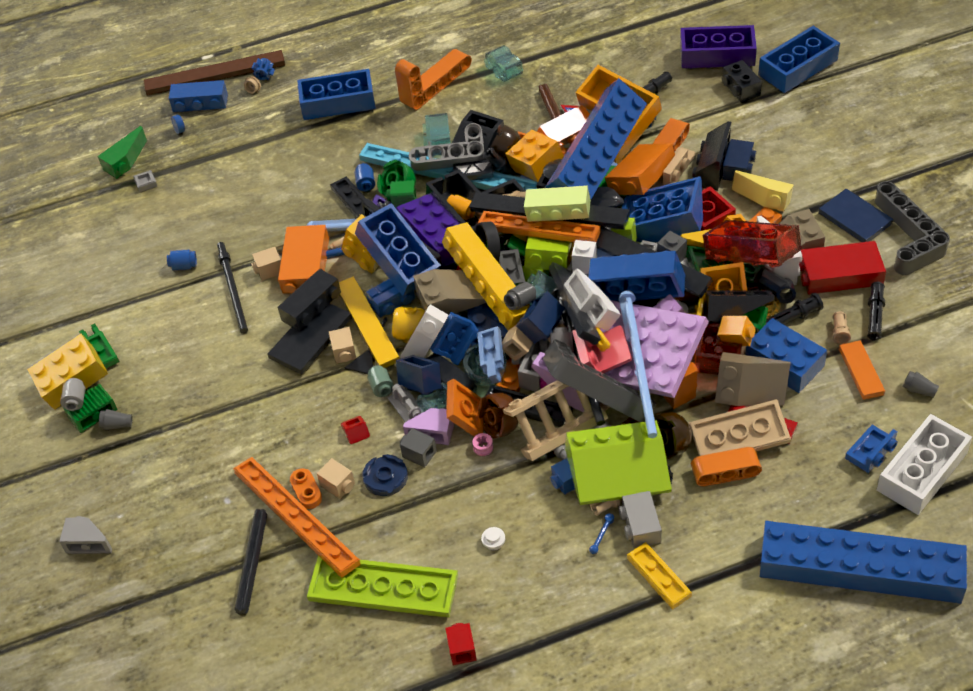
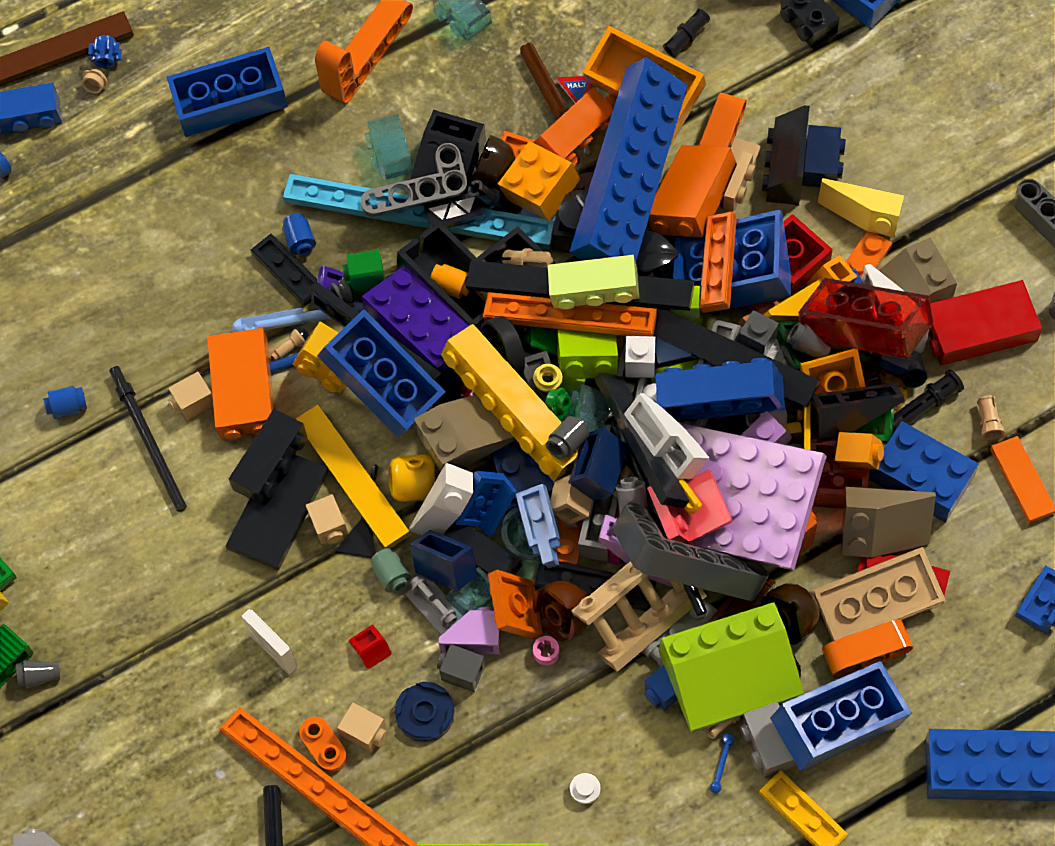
camera: 10 degrees left, 15 degrees up
blue brick [366,279,415,318] -> none
green cylinder [377,160,416,197] -> none
light blue bar [619,291,657,438] -> none
dark blue tile [819,189,894,242] -> none
black pin [867,282,885,340] -> none
none -> white tile [242,609,297,676]
none -> light yellow plate [533,364,562,392]
none -> green plate [545,388,571,416]
none -> orange tile [699,212,737,313]
none -> blue brick [770,661,912,771]
none -> dark grey cone [786,322,831,359]

